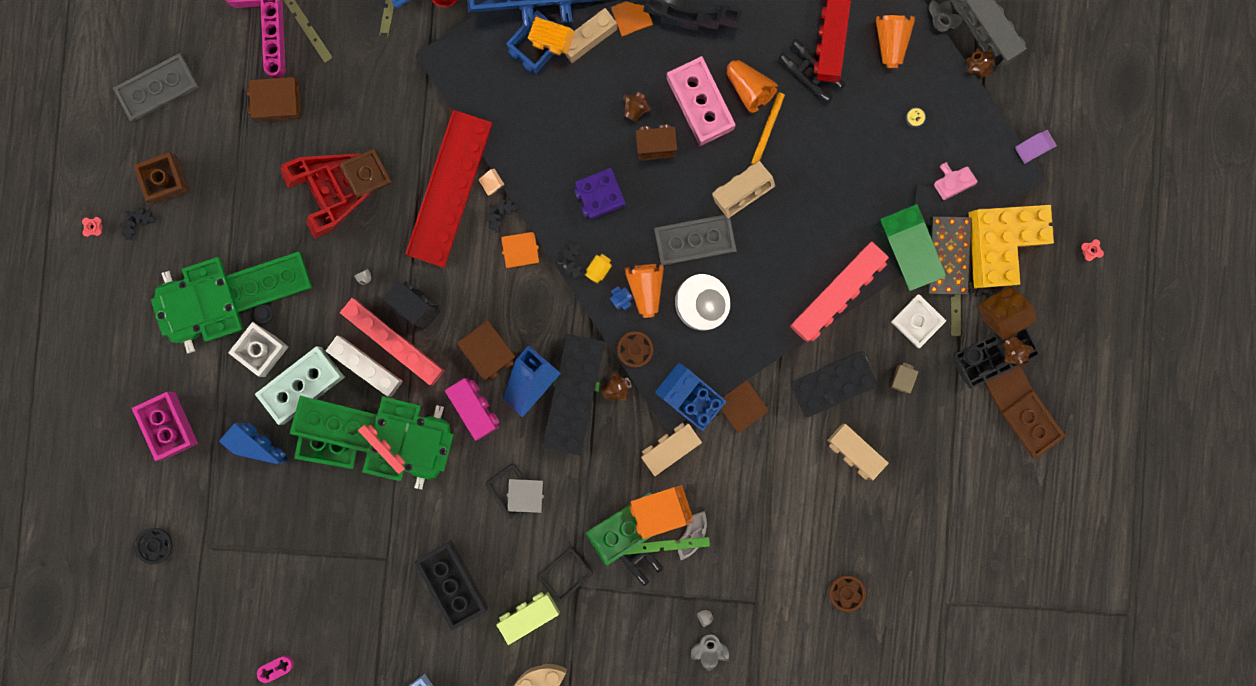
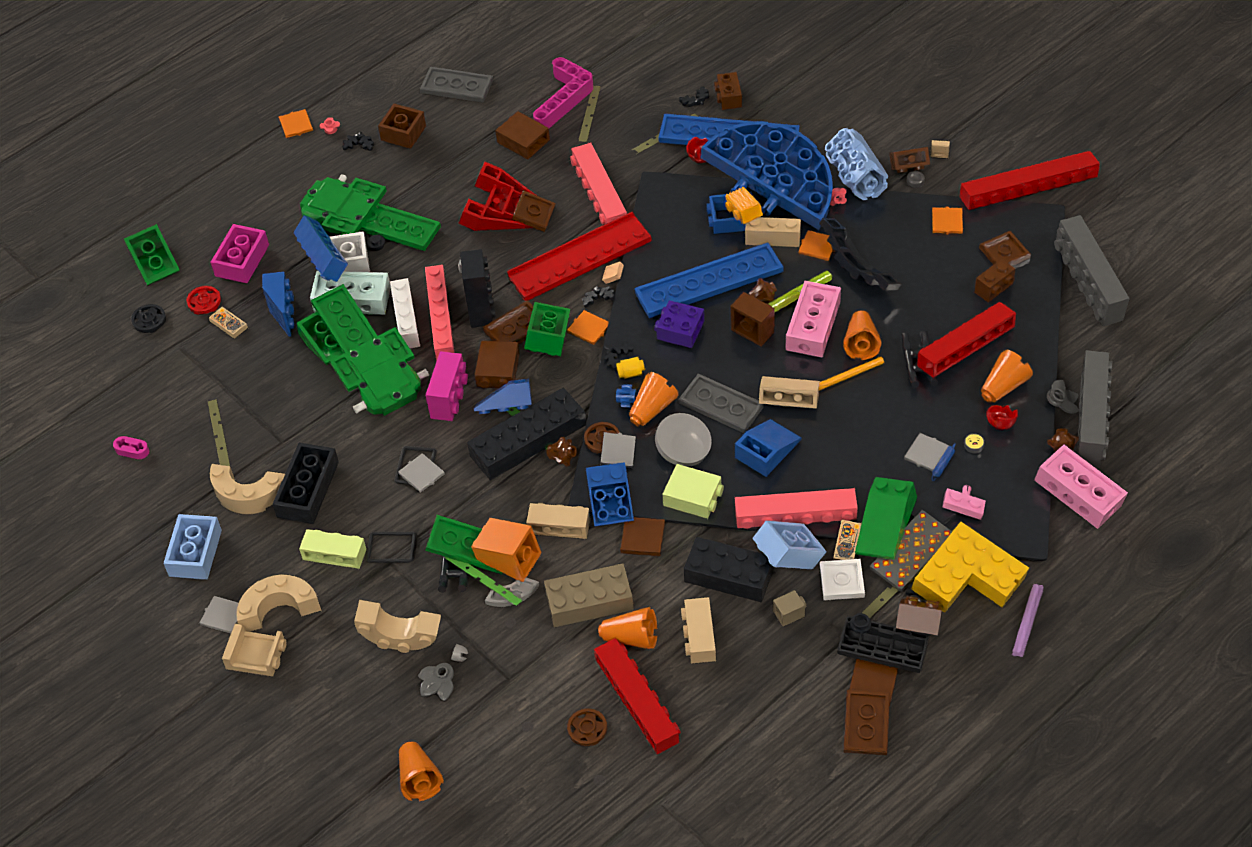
camera: 45 degrees right, 35 degrees down
coral plate [358,424,405,474] -> none
reddish brown rock [1003,336,1033,367] -> none
medium lavender slope [1015,130,1057,164] -> none
coral plate [1081,239,1104,261] -> none
none -> green slope [124,224,180,286]
none -> red wheel [187,286,221,315]
none -> olive piece [208,399,230,466]
none -> tile [209,307,248,339]
none -> tan brick [210,464,285,514]
none -> orange piece [279,109,313,138]
none -> blue brick [293,215,348,282]
none -> tan brick [354,600,441,653]
none -> reddish brown tile [483,300,533,344]
none -> green slope [524,302,570,356]
none -> dark tan brick [544,564,634,627]
none -> coral brick [570,143,627,225]
none -> red brick [594,638,680,754]
none -> orange cone [598,607,657,649]
none -> light grey piece [600,432,636,468]
none -> blue plate [635,243,783,318]
none -> yellowish green brick [663,464,724,519]
none -> blue slope [735,419,801,477]
none -> light blue brick [752,521,827,569]
none -> lime axle [768,271,832,312]
none -> tile [833,520,861,560]
none -> light grey piece [904,433,949,471]
none -> blue piece [932,443,956,481]
none -> red hair [986,405,1018,430]
none -> lavender axle [1012,584,1043,657]
none -> bright pink brick [1035,445,1128,529]

